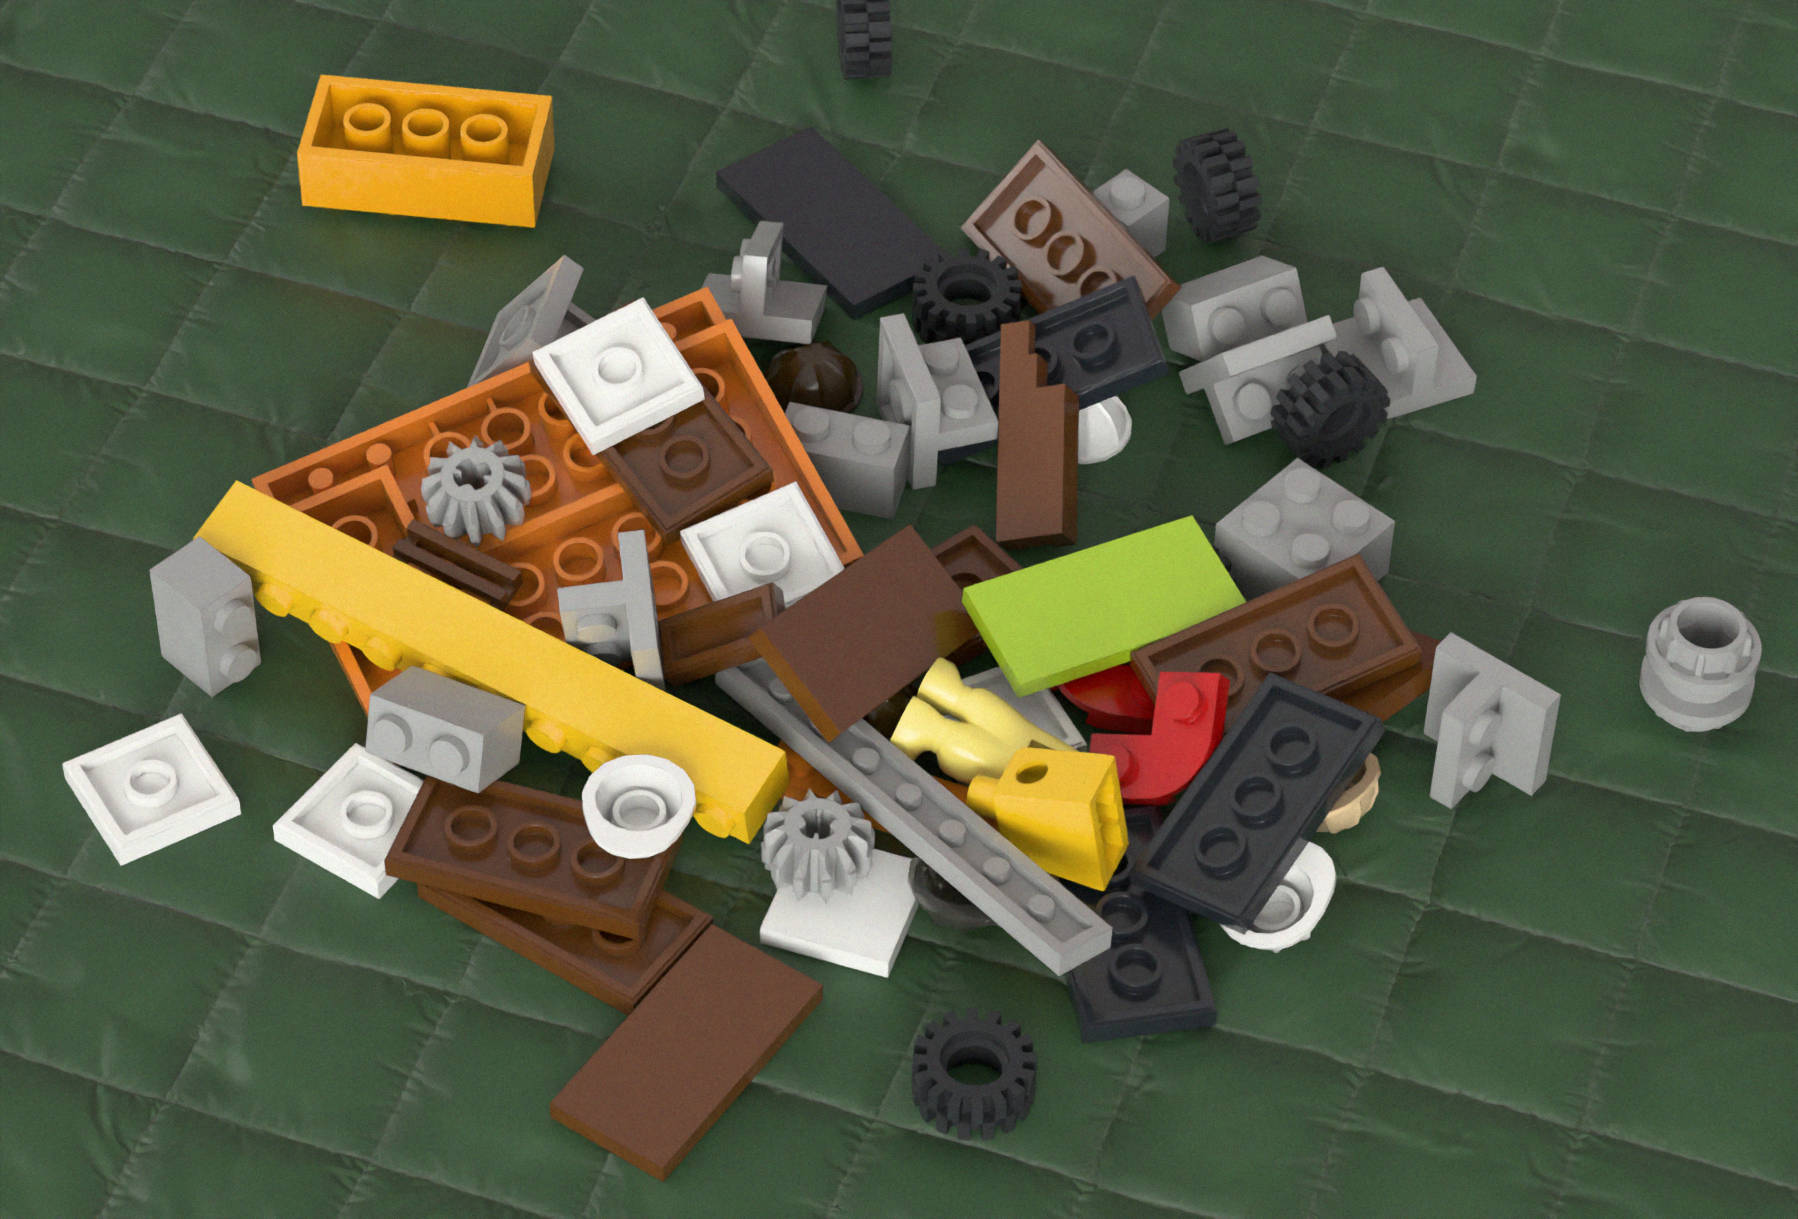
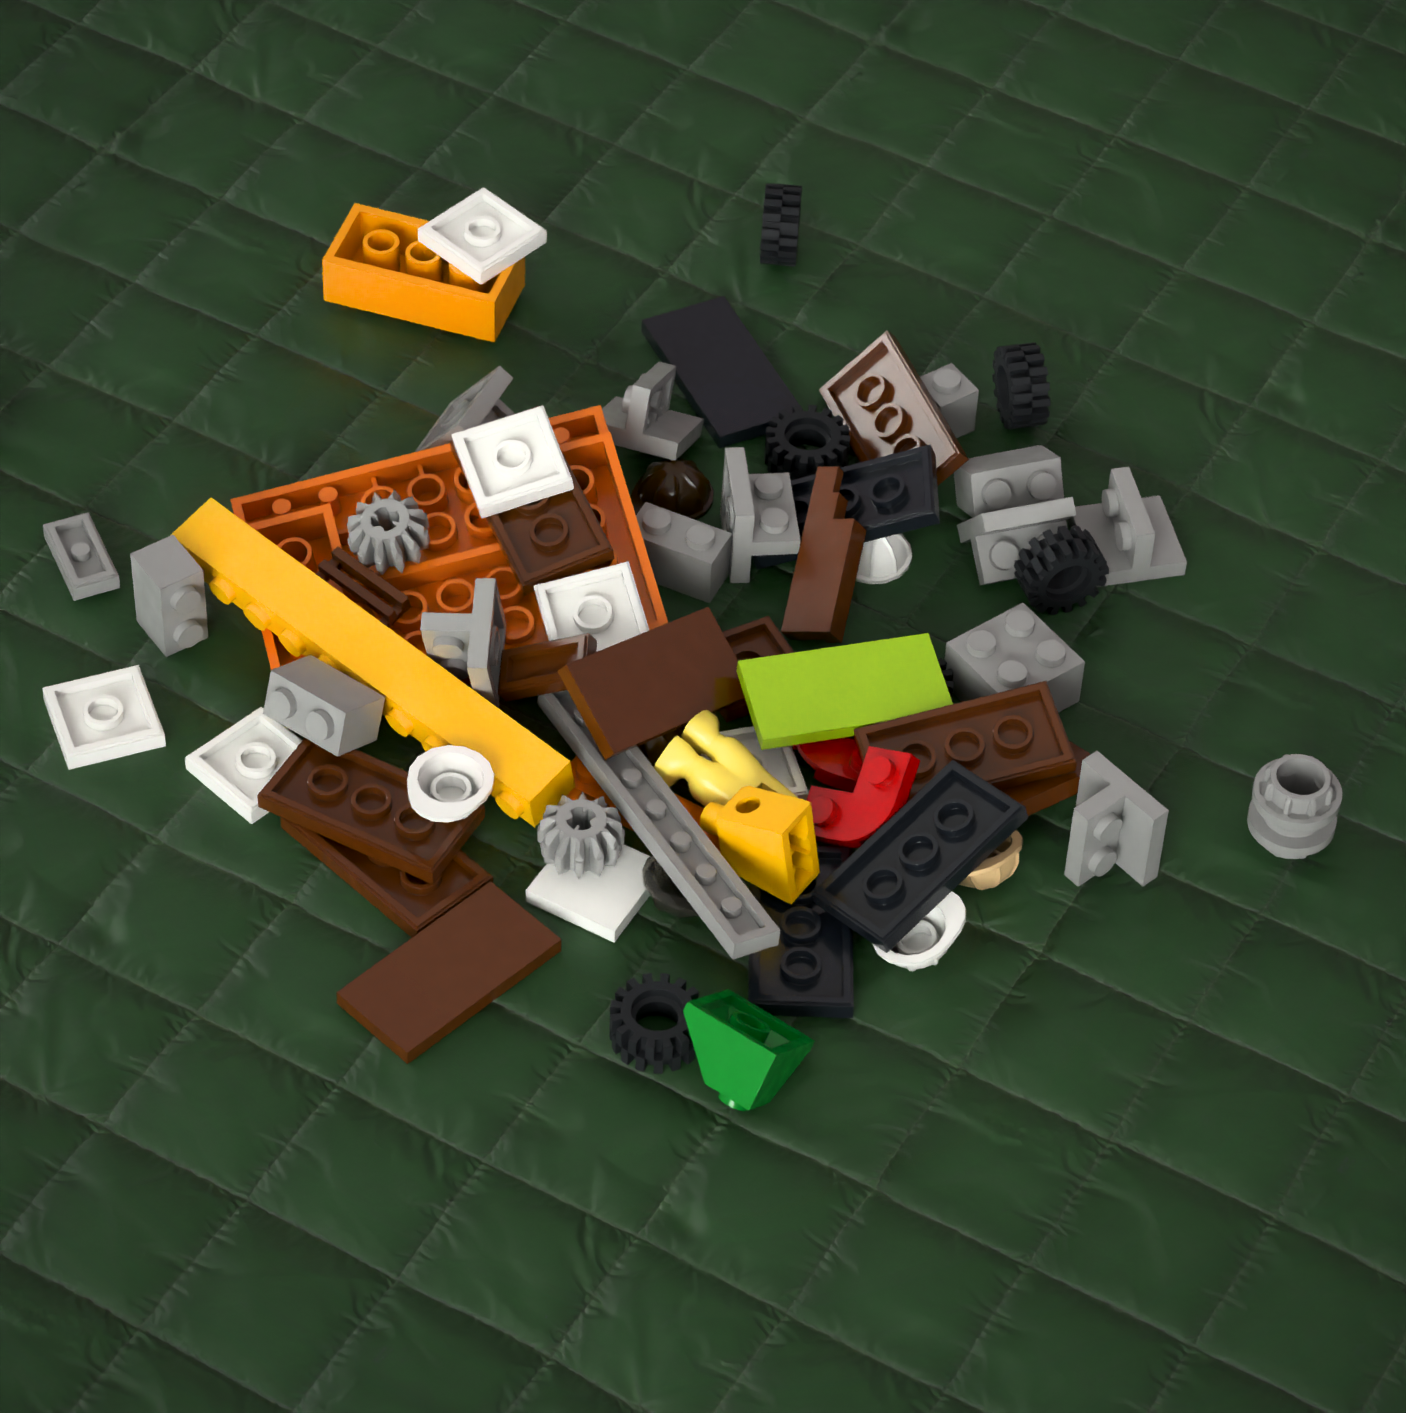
camera: 10 degrees right, 0 degrees up
none -> light grey plate [43,512,120,601]
none -> white tile [418,187,547,285]
none -> green slope [683,989,815,1111]

